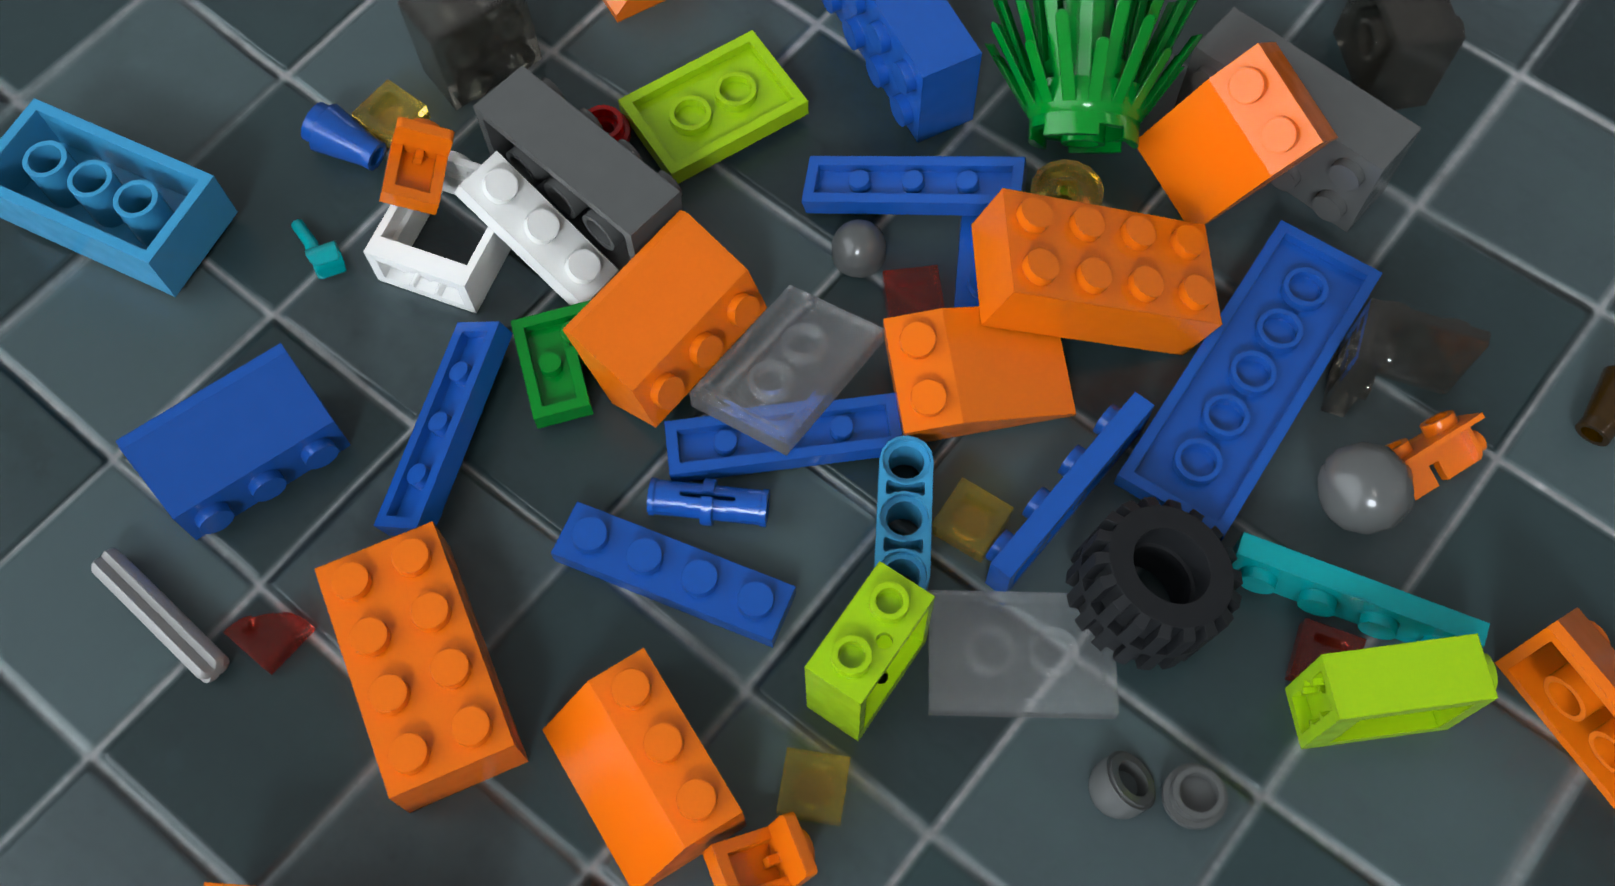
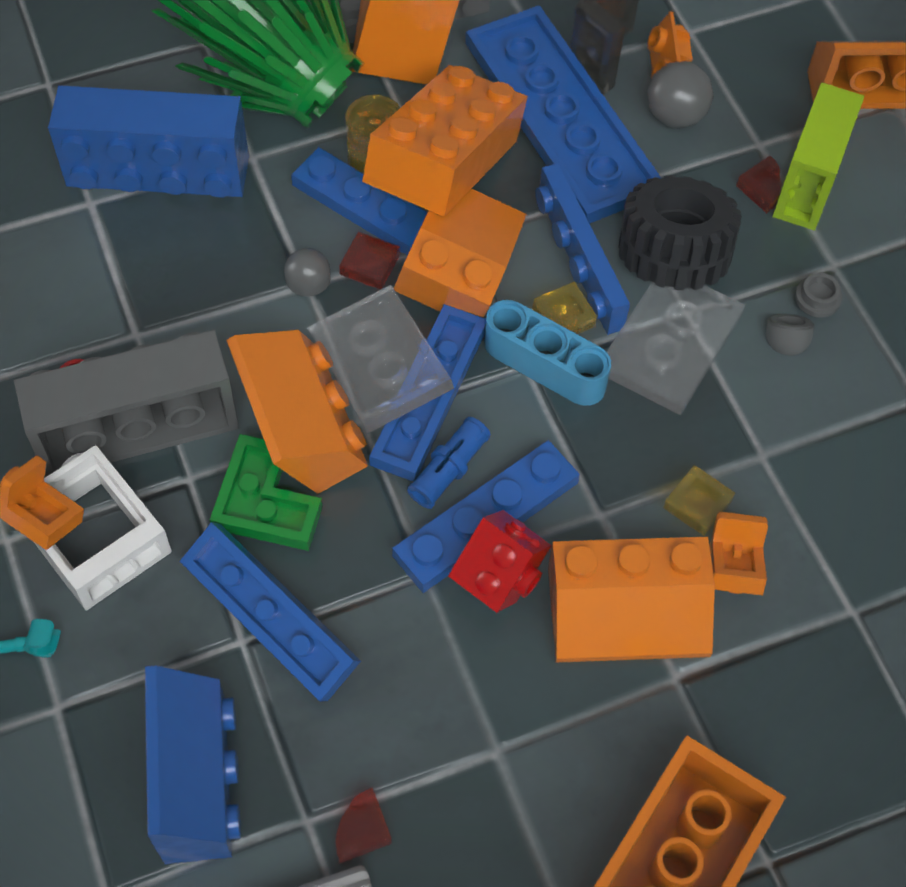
camera: 65 degrees left, 5 degrees down
orange brick [314,521,529,813] -> none
white plate [454,151,619,305] -> none
lime plate [618,30,809,184] -> none
blue plate [801,156,1027,216] -> none
lime window [804,561,935,741] -> none
teal plate [1232,532,1490,648] -> none
none -> red head [448,510,552,613]

